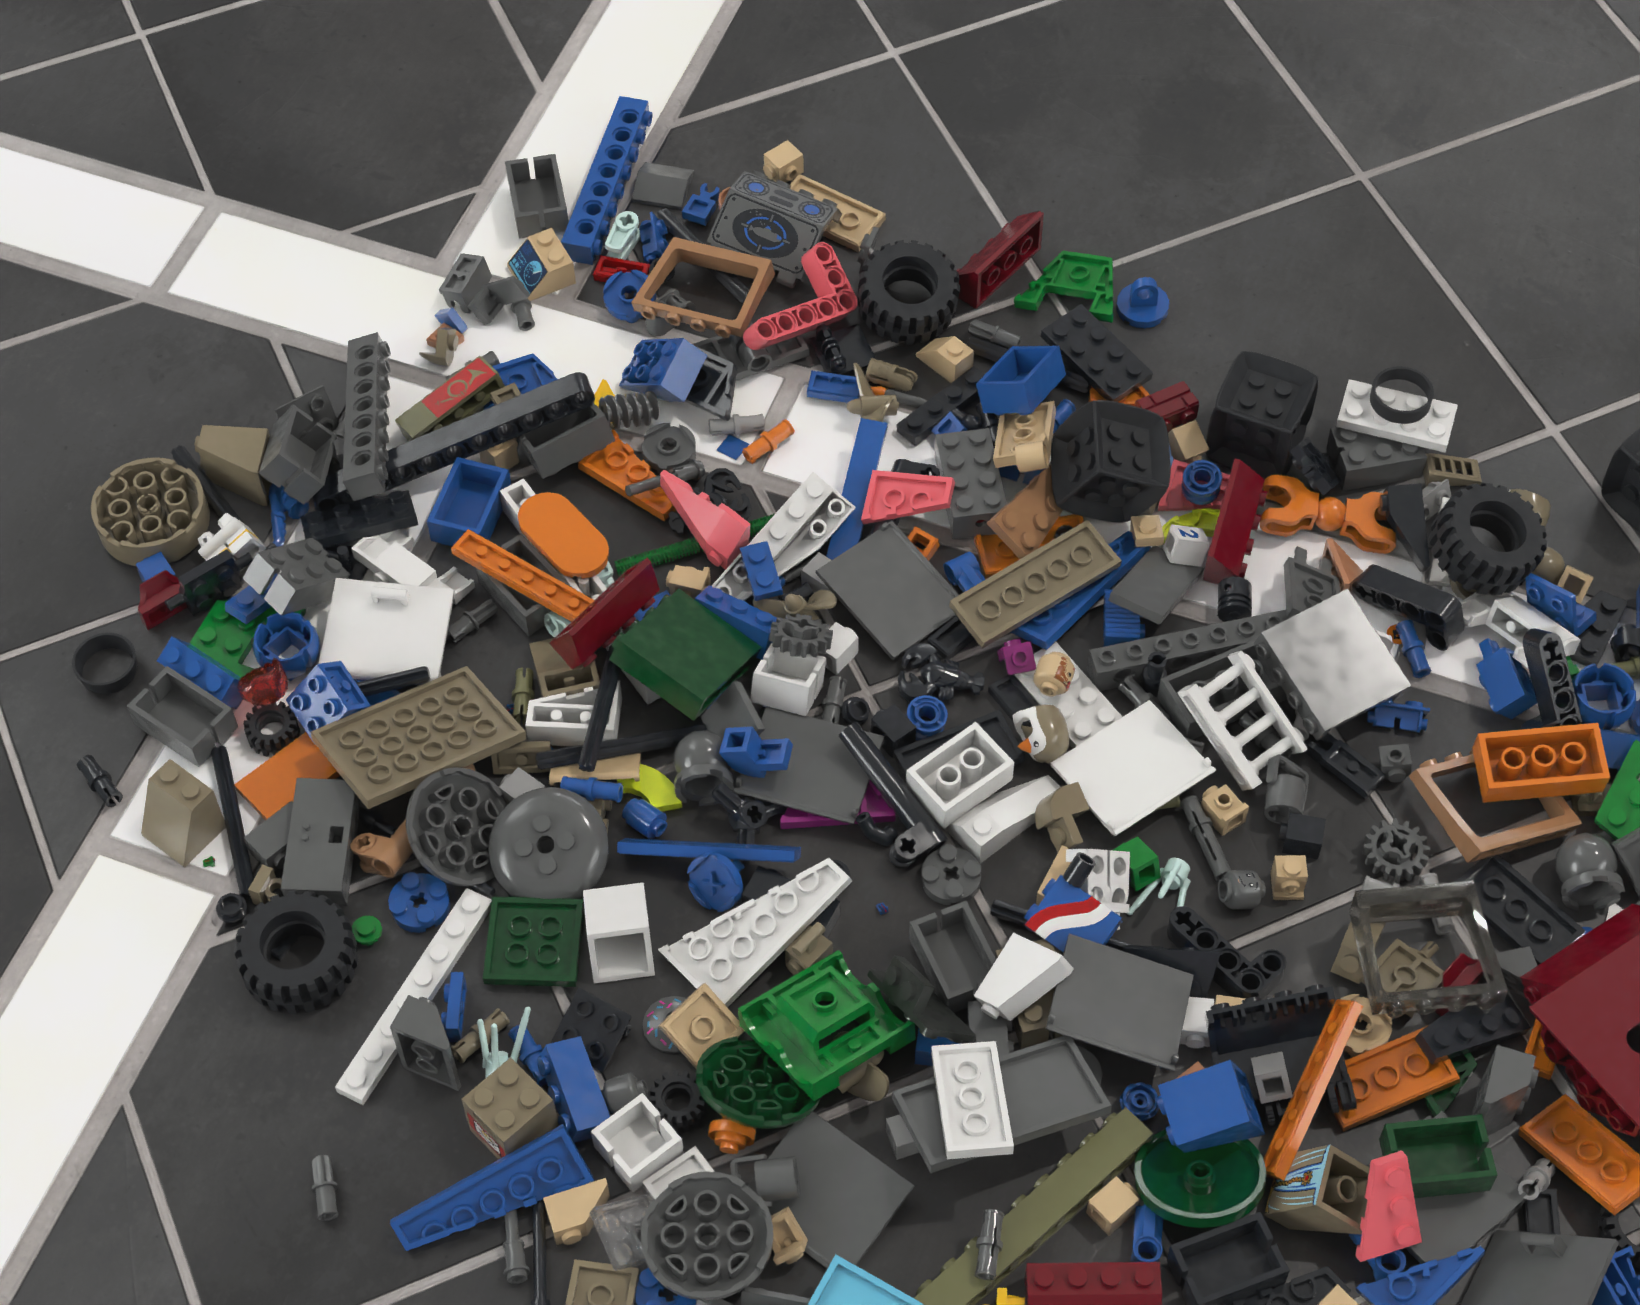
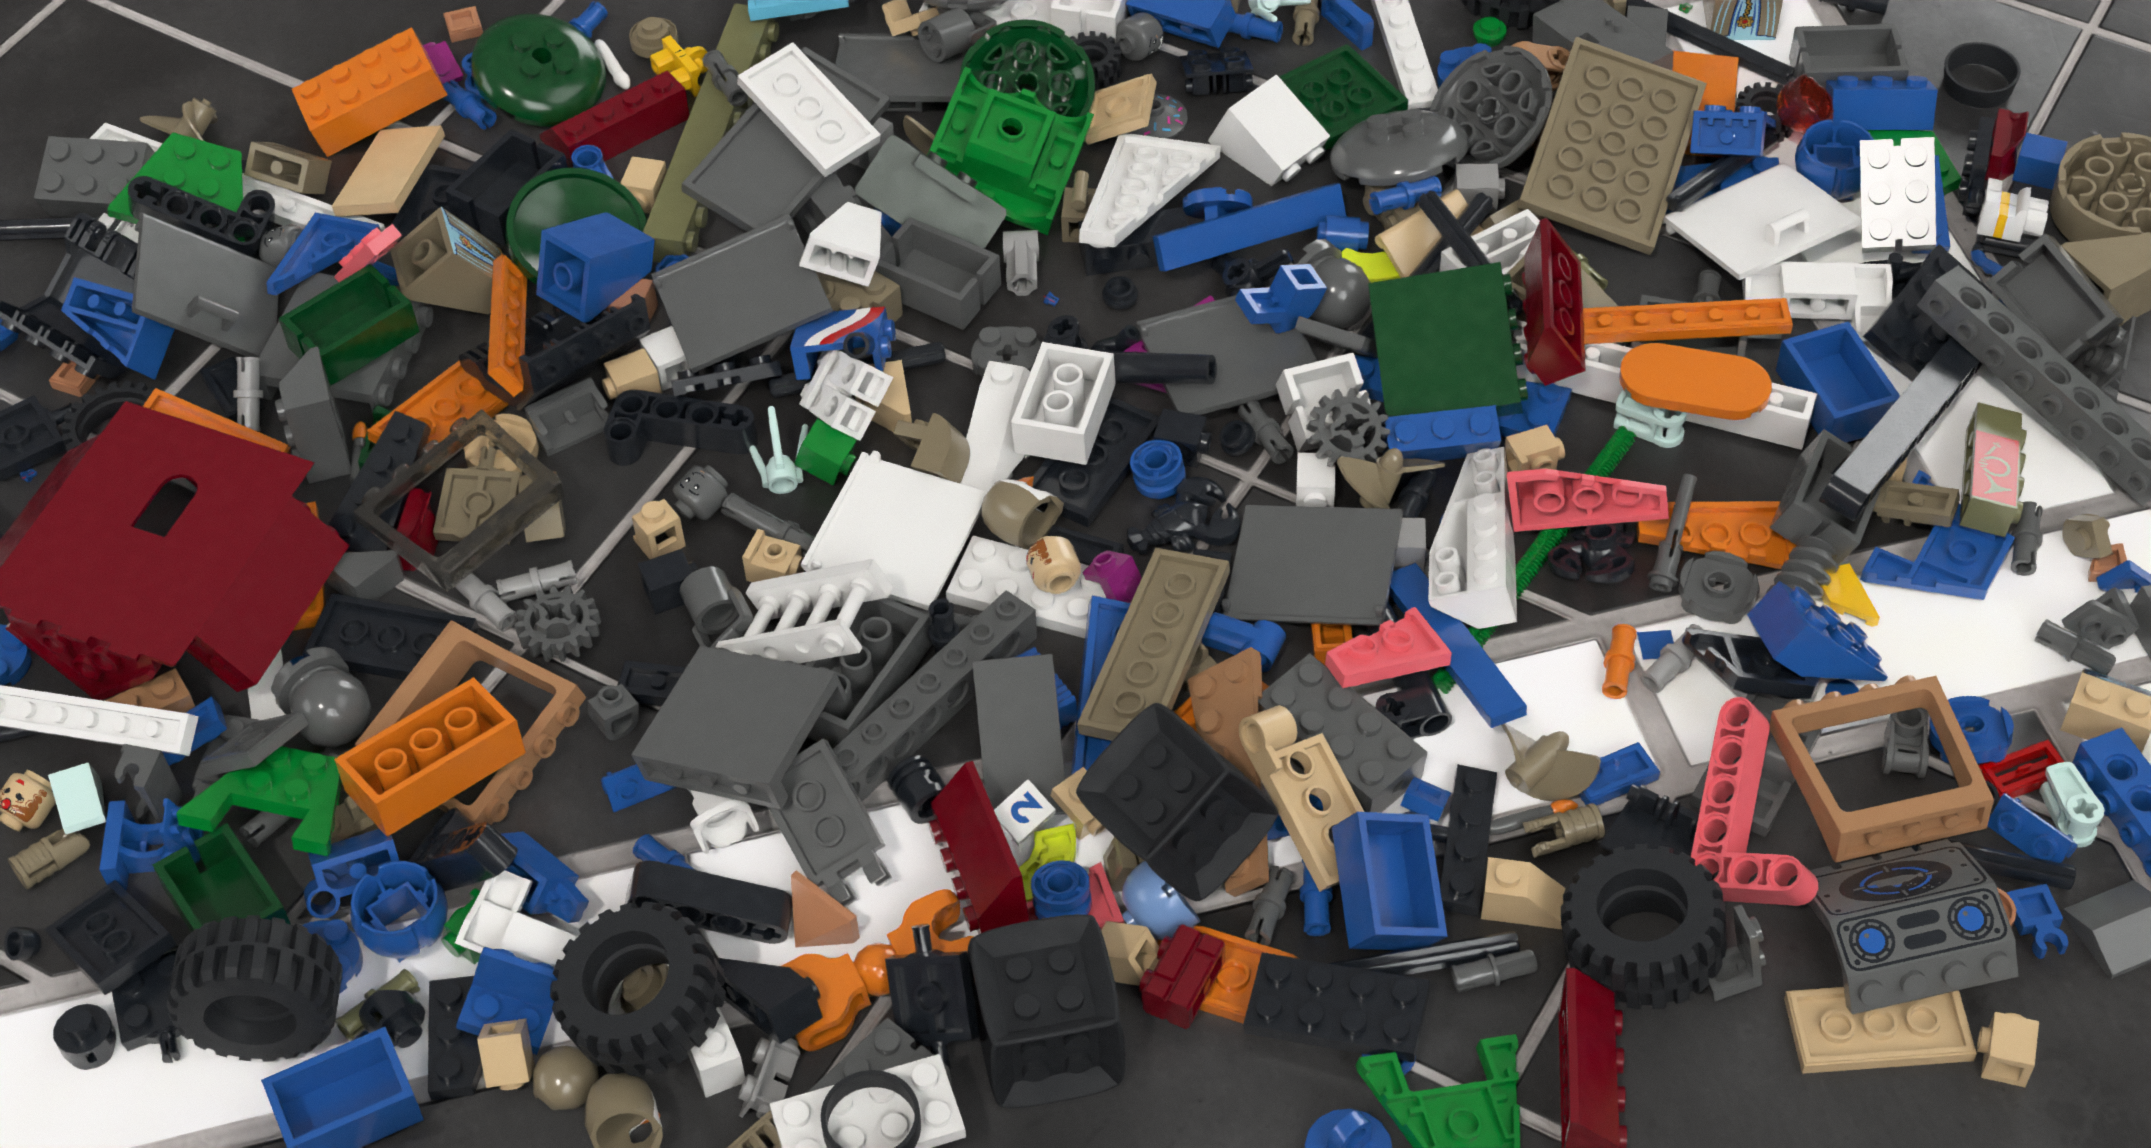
camera: 145 degrees right, 5 degrees down
blue plate [740,541,783,601] -> none
light grey brick [1251,1051,1293,1104] -> none
none -> dark grey piece [350,421,368,485]
none -> light grey piece [1003,230,1039,296]

